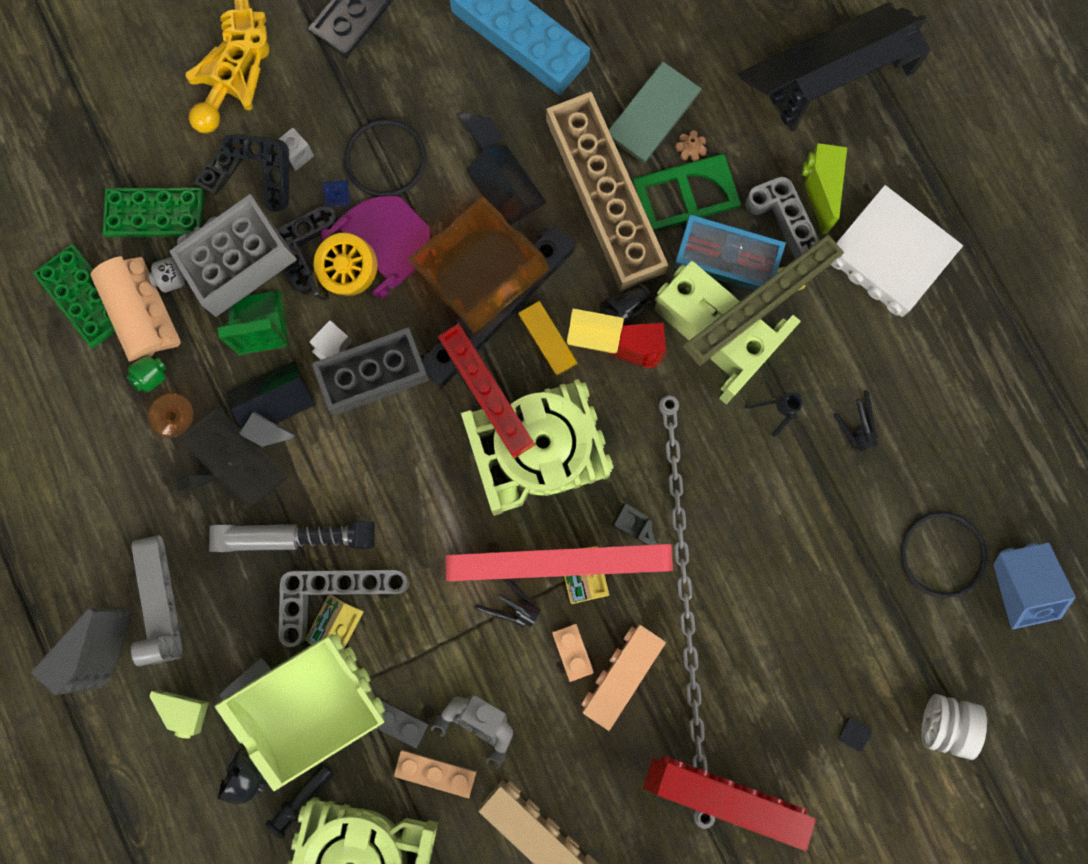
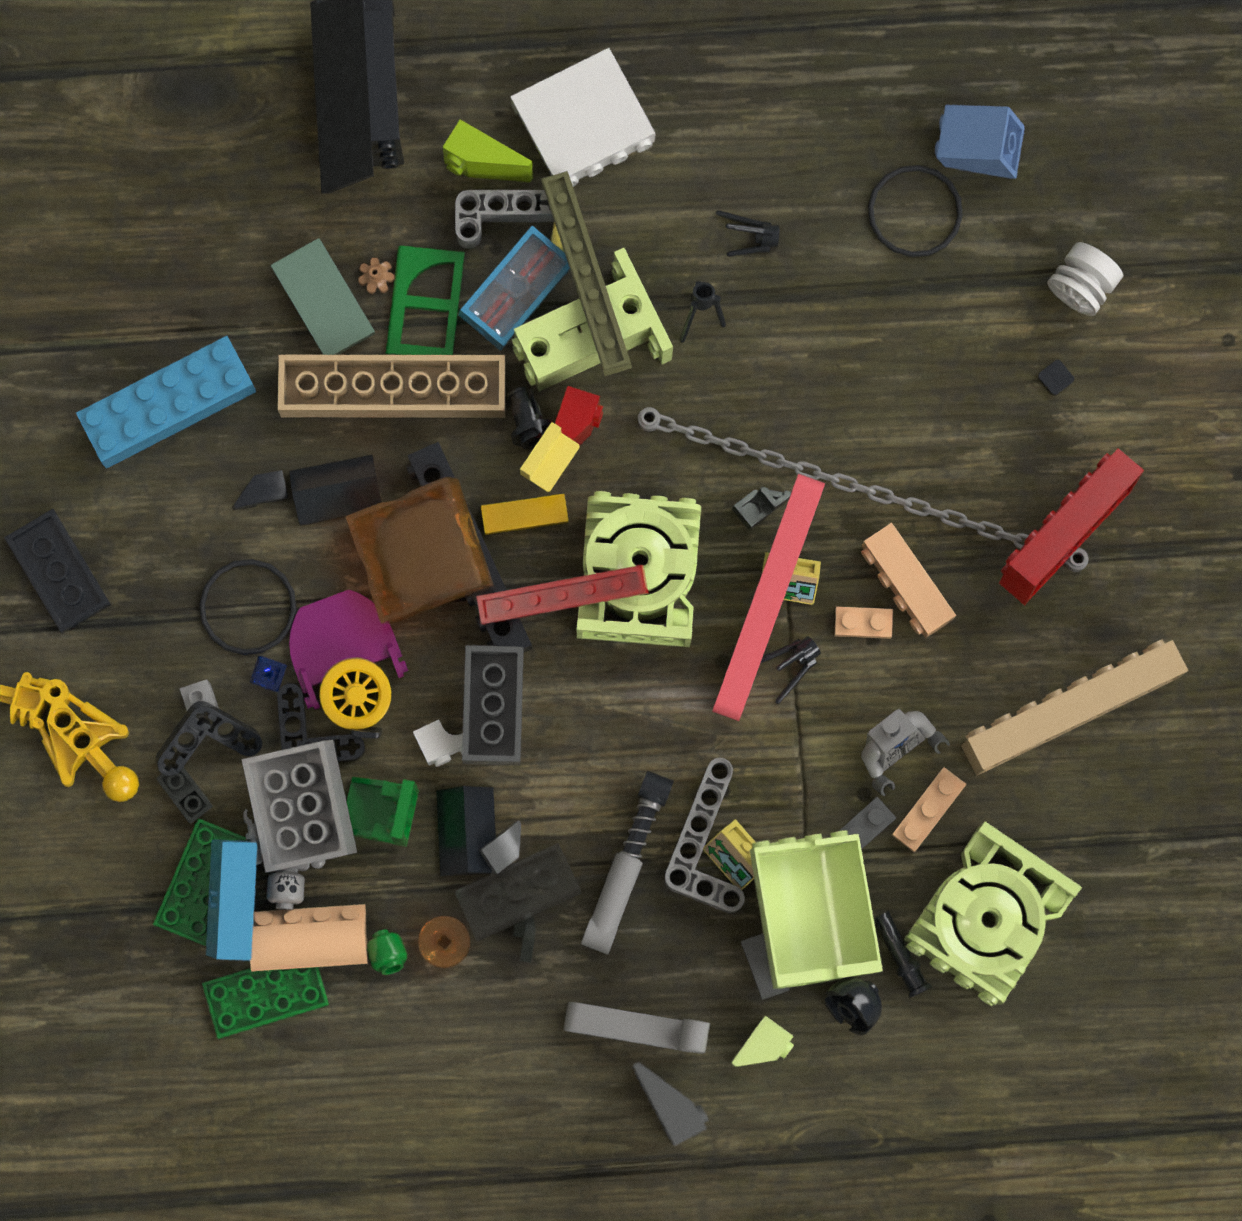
camera: 70 degrees left, 0 degrees up
none -> dark azure brick [206,840,257,960]

